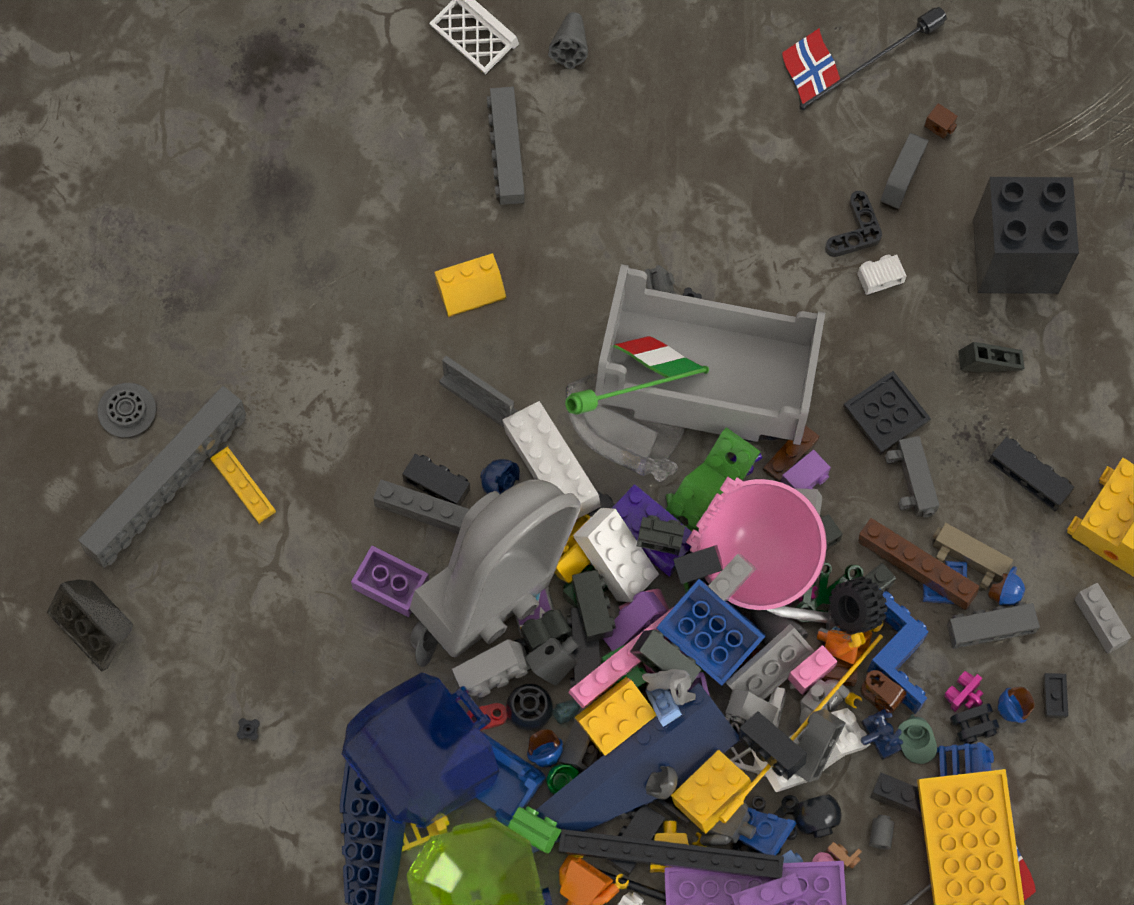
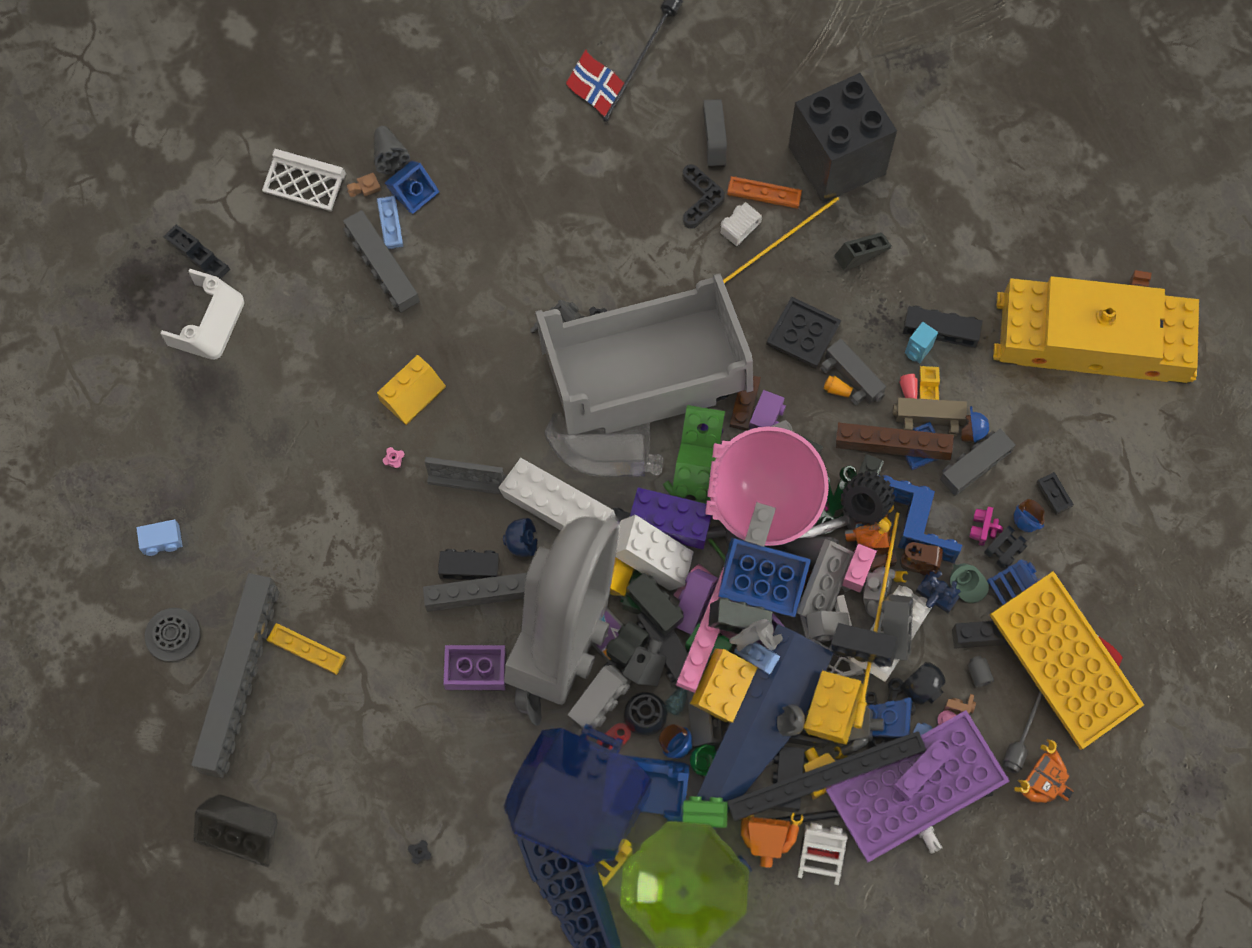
camera: 25 degrees left, 0 degrees up
flag [565,336,709,415] -> none
pearl dark grey brick [636,515,685,555] -> none
black brick [673,545,723,584] -> none
reddish brown brick [924,103,958,139] -> none
light grey brick [1074,583,1131,654] -> none
none -> light blue brick [136,519,182,556]
none -> white windscreen [160,269,244,360]
none -> black slope [163,224,230,279]
none -> medium nougat plate [347,172,381,197]
none -> light blue tile [377,196,403,249]
none -> bright pink plate [383,447,405,468]
none -> blue slope [385,161,440,214]
none -> yellow piece [723,196,839,283]
none -> orange tile [727,176,802,209]
none -> light orange cone [823,375,853,398]
none -> coral cone [899,374,918,399]
none -> medium azure brick [905,322,938,363]
none -> yellow slope [919,366,940,400]

